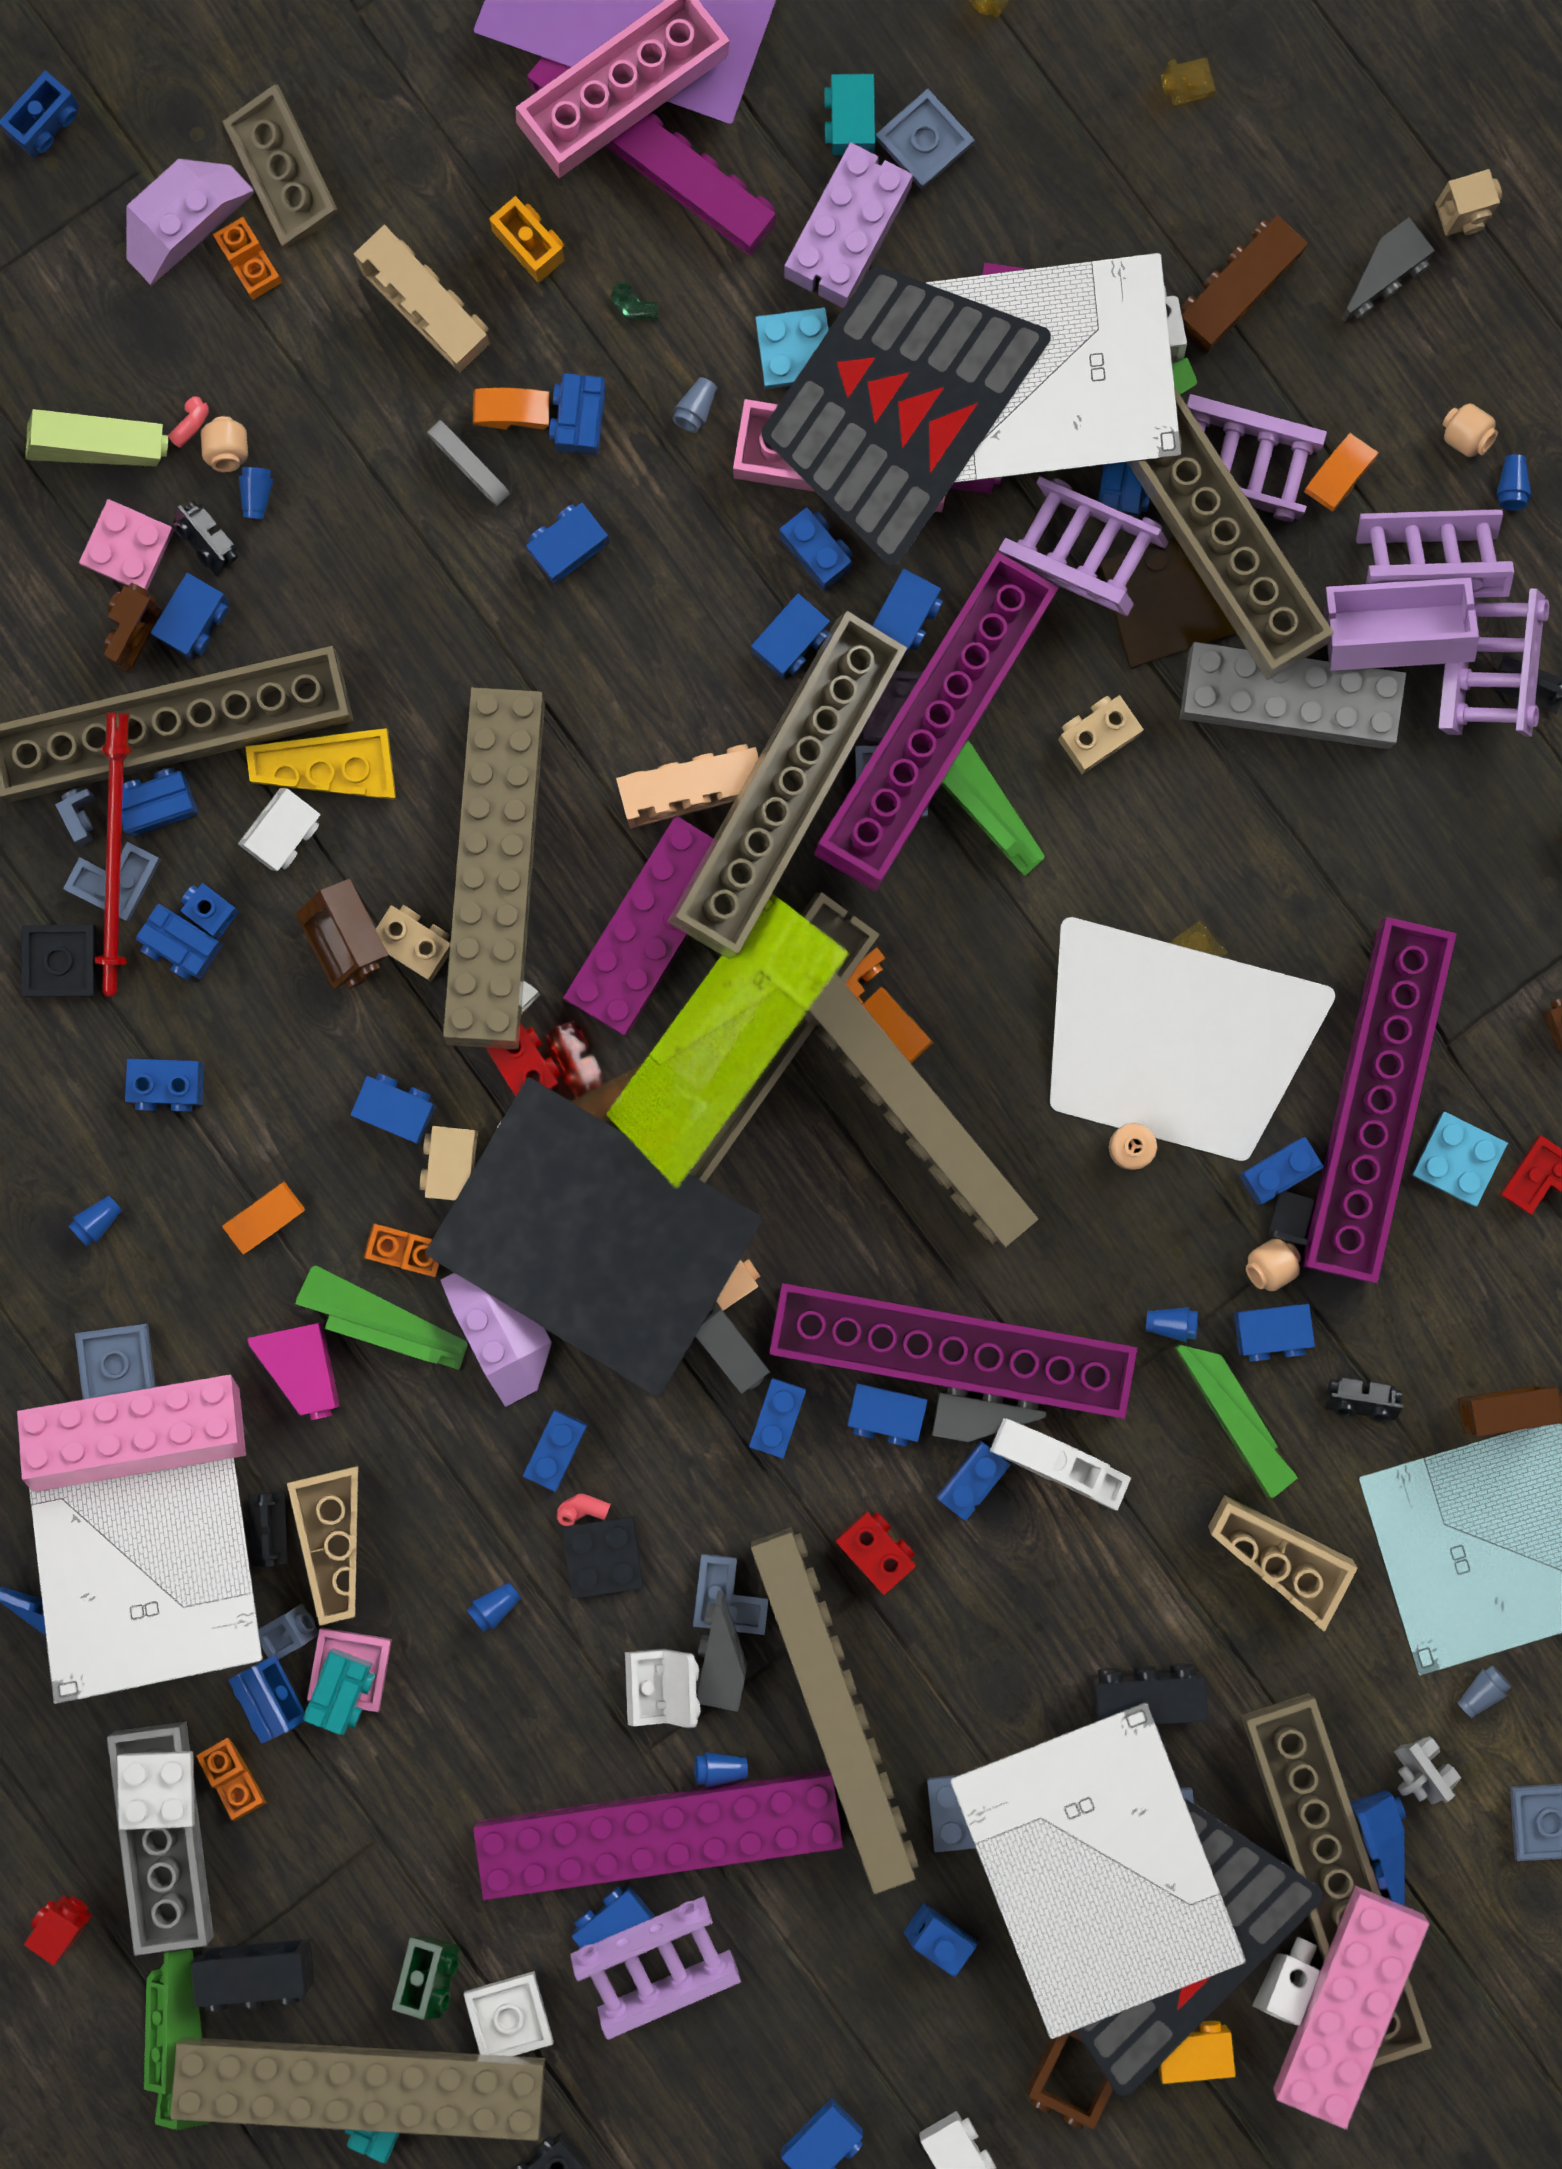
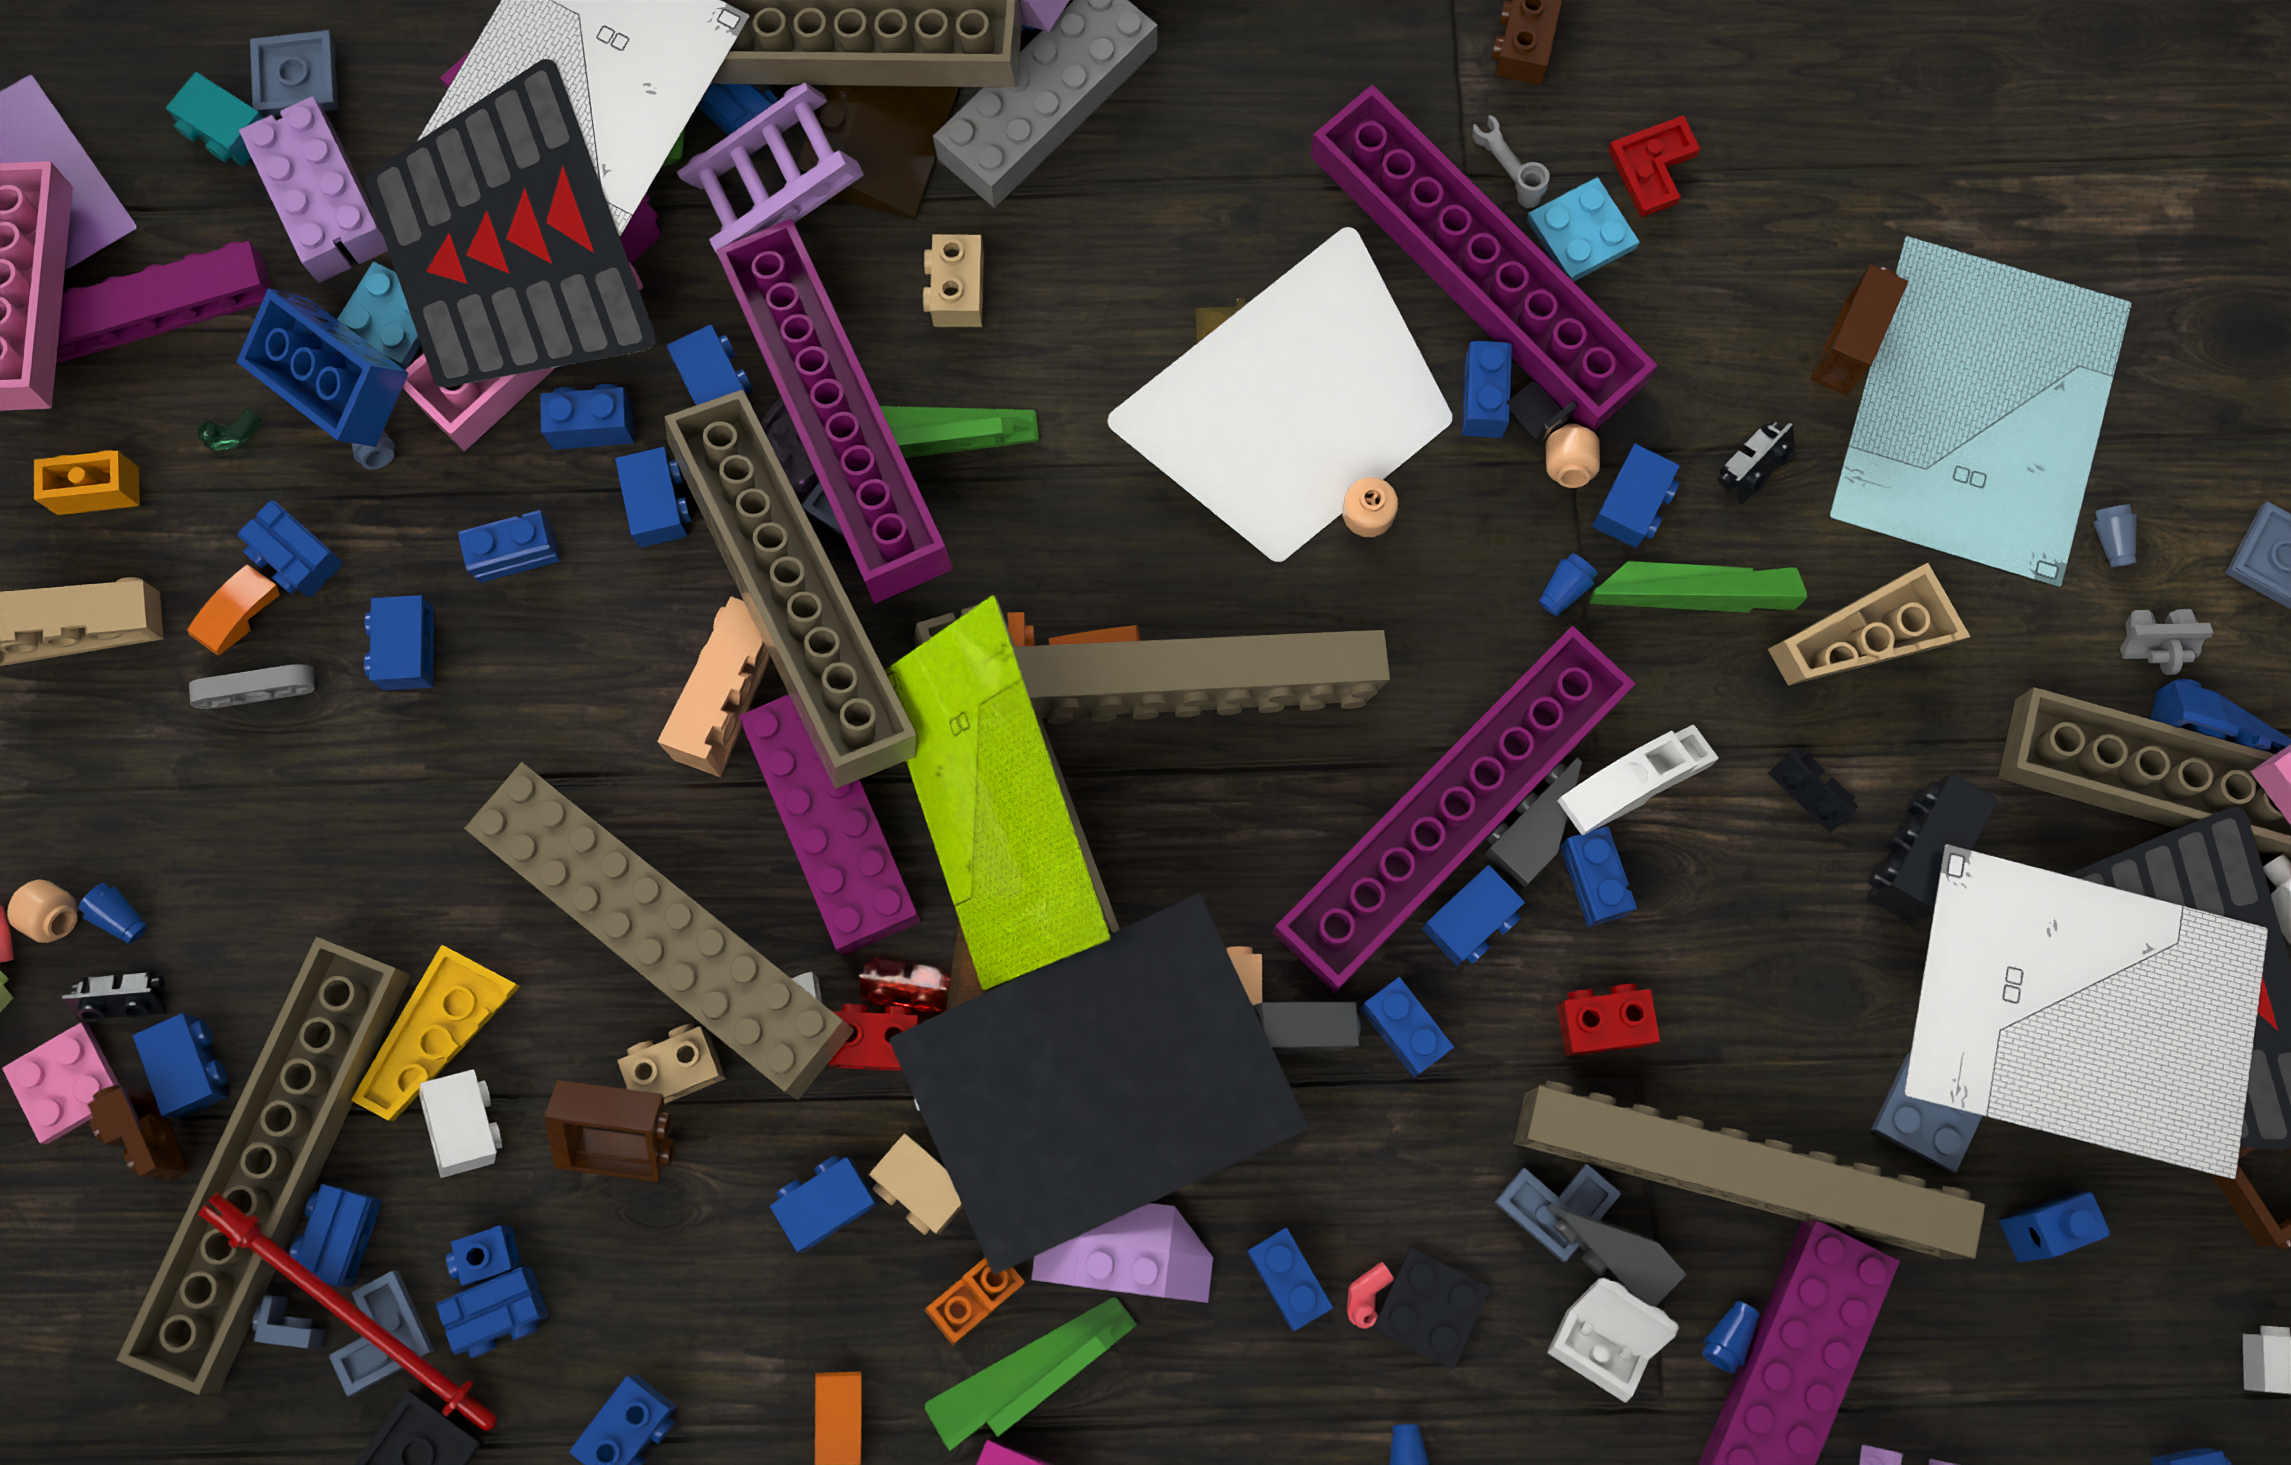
camera: 55 degrees left, 10 degrees down
none -> blue brick [236,288,409,447]
none -> blue brick [458,510,560,583]
none -> light grey brick [1472,115,1549,208]
none -> black hinge [1768,746,1858,833]

